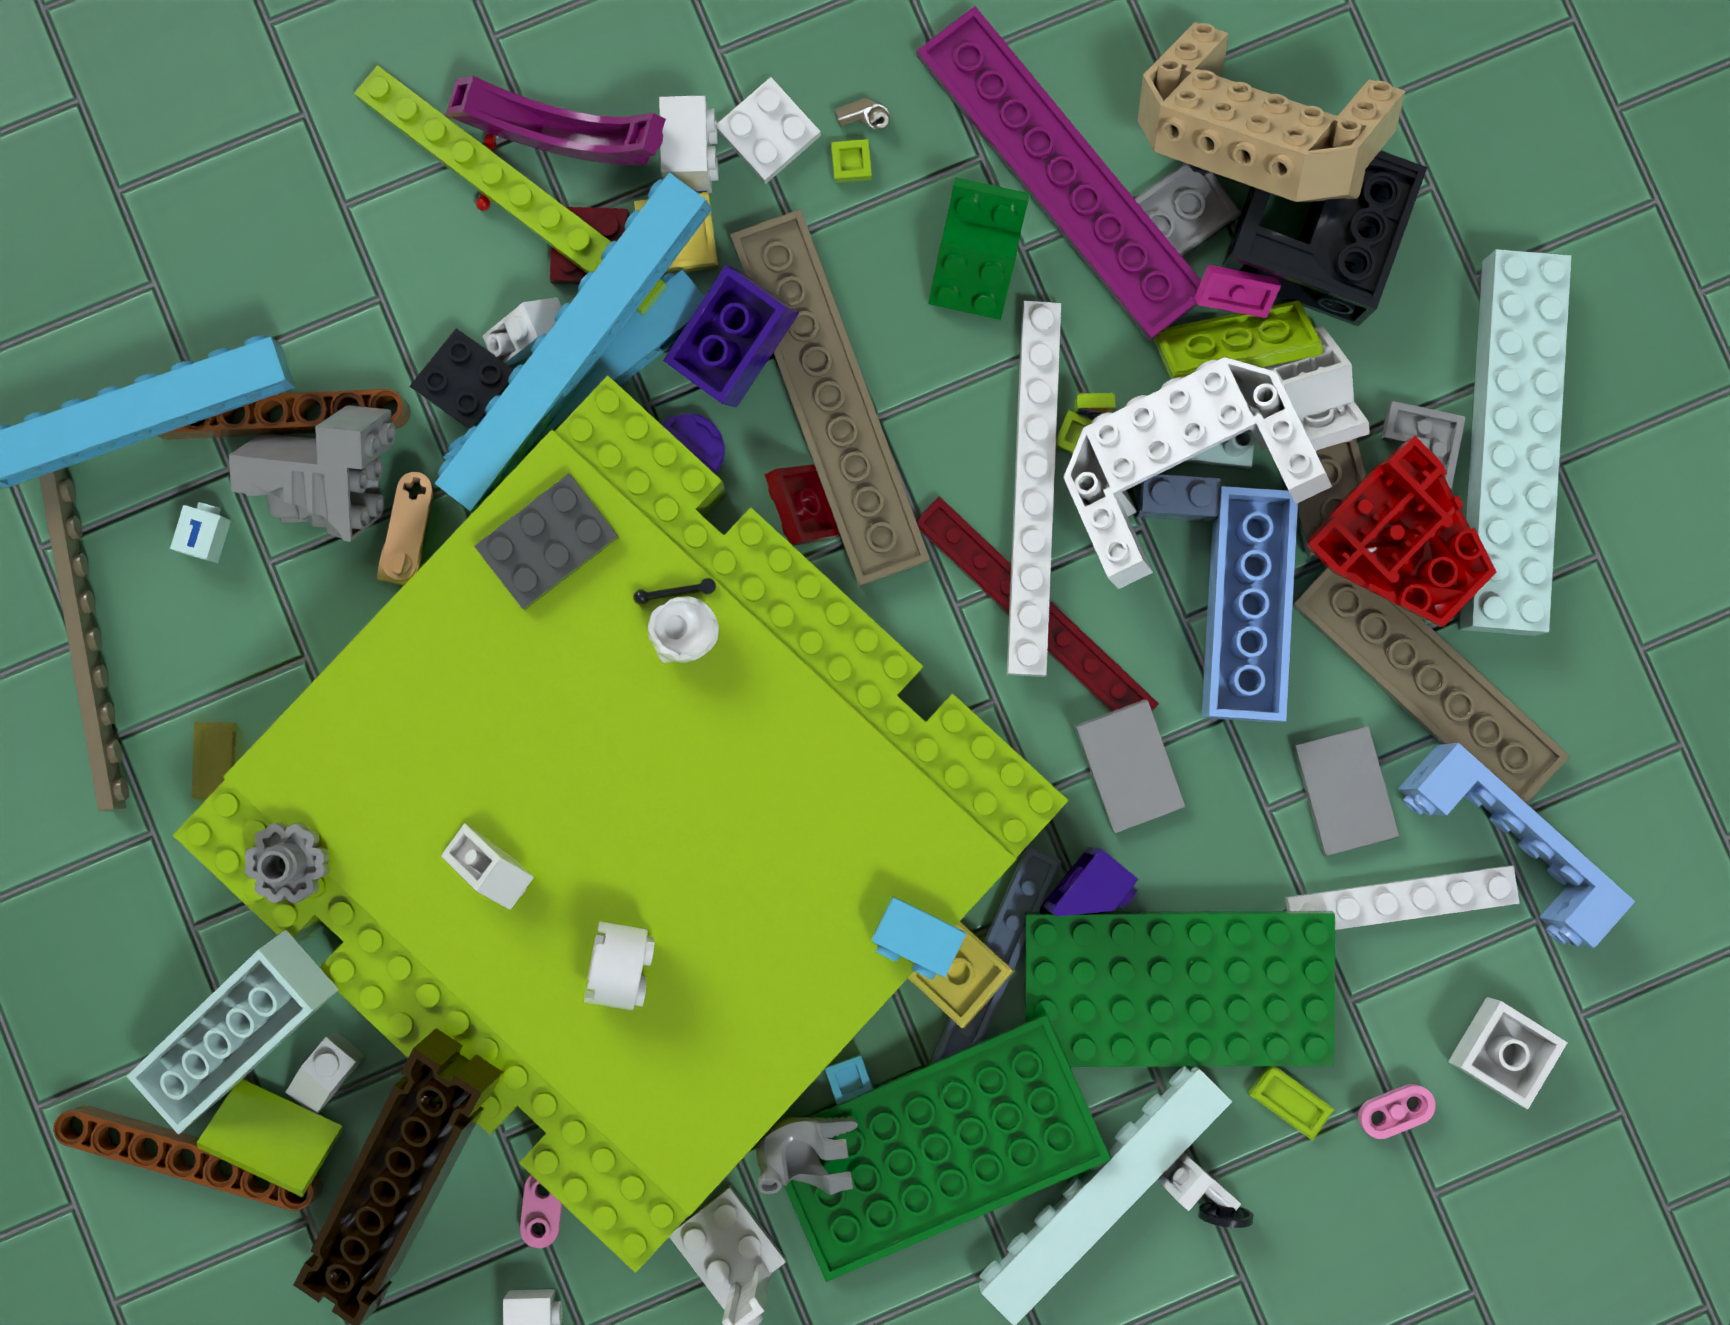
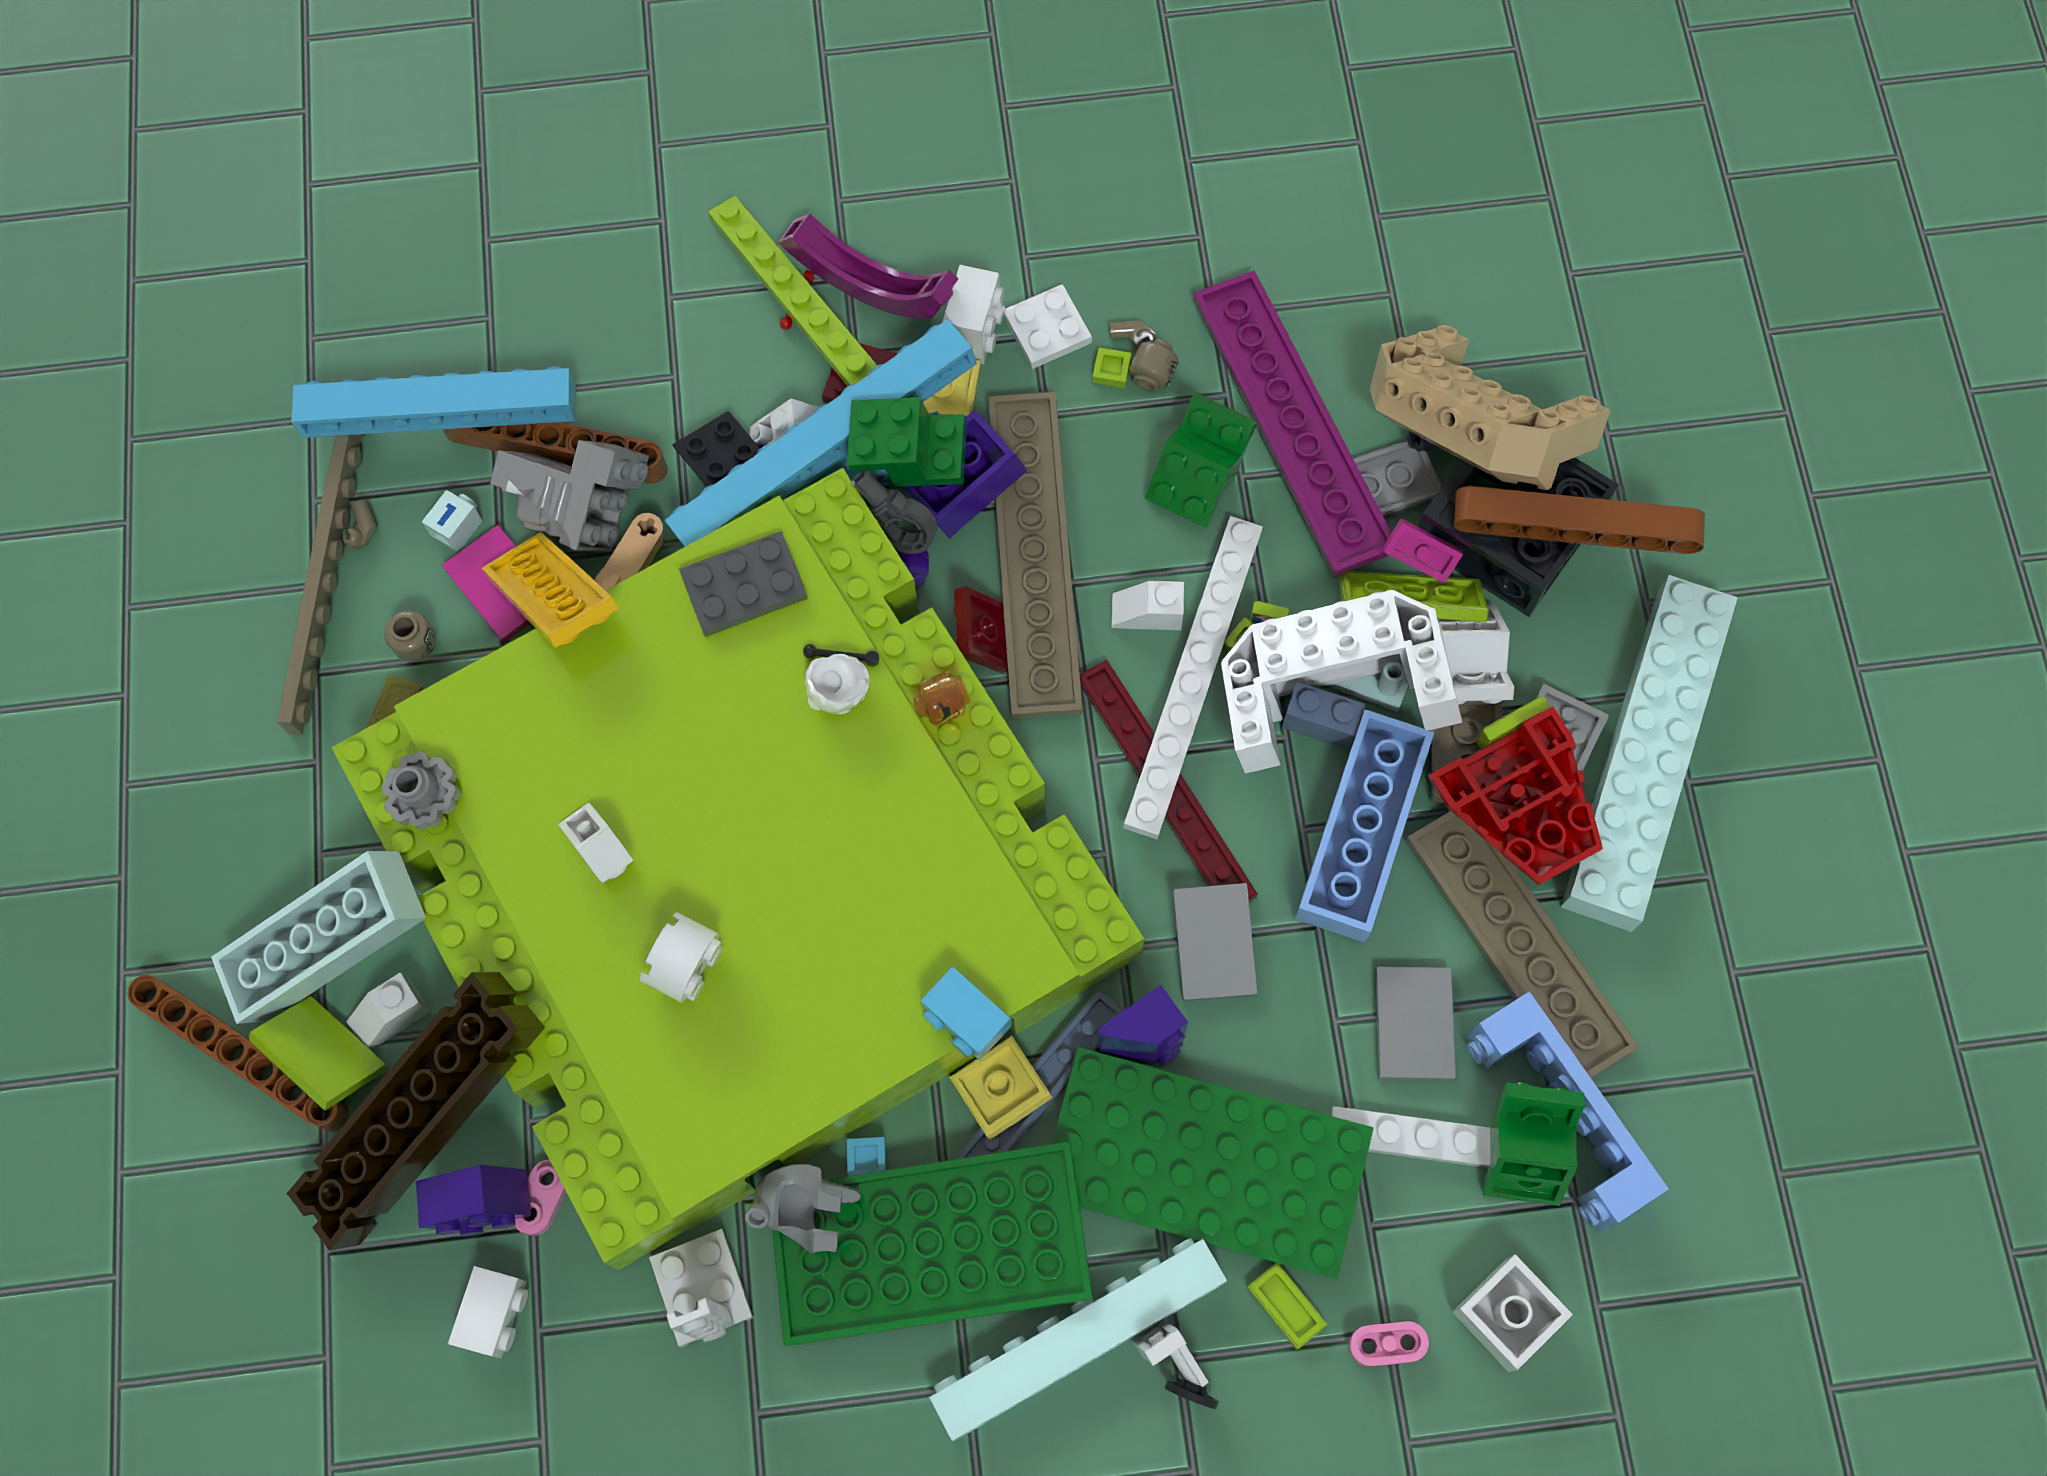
camera: 25 degrees right, 15 degrees down
none -> dark tan arm [343,500,376,549]
none -> dark tan head [384,610,436,661]
none -> dark purple brick [416,1165,531,1236]
none -> dark pink tile [442,525,531,643]
none -> yellow plate [482,532,619,648]
none -> green bracket [847,397,967,487]
none -> dark grey pin [851,469,937,554]
none -> clear orange head [912,672,970,725]
none -> white slope [1111,581,1184,630]
none -> dark tan head [1129,339,1179,392]
none -> dark orange beam [1454,486,1705,554]
none -> lime tile [1476,696,1551,750]
none -> green bracket [1483,1082,1585,1206]

